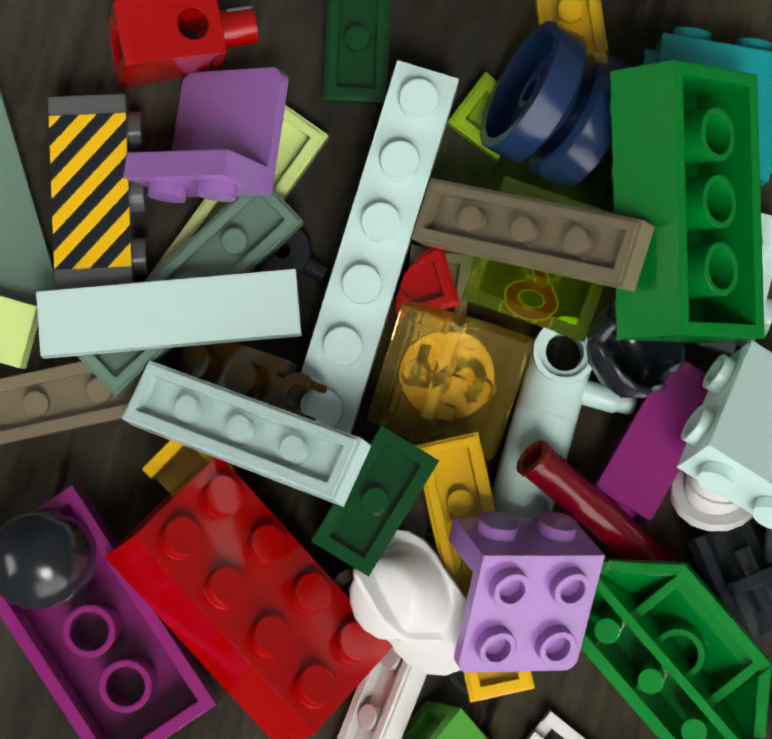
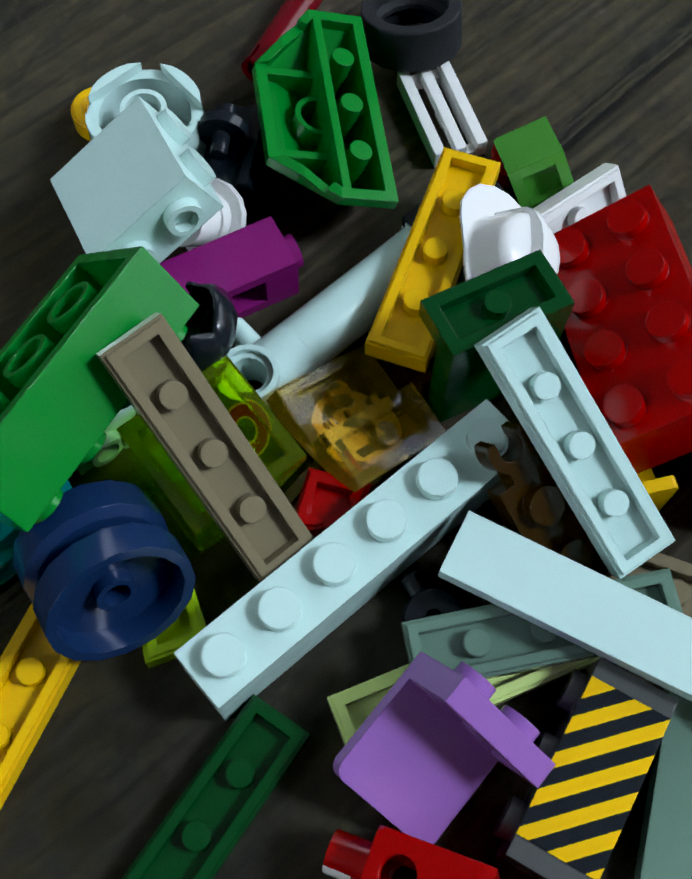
camera: 150 degrees left, 20 degrees down
medium lavender bracket [448,511,605,673] -> none
dark red pin [516,440,679,561] -> none

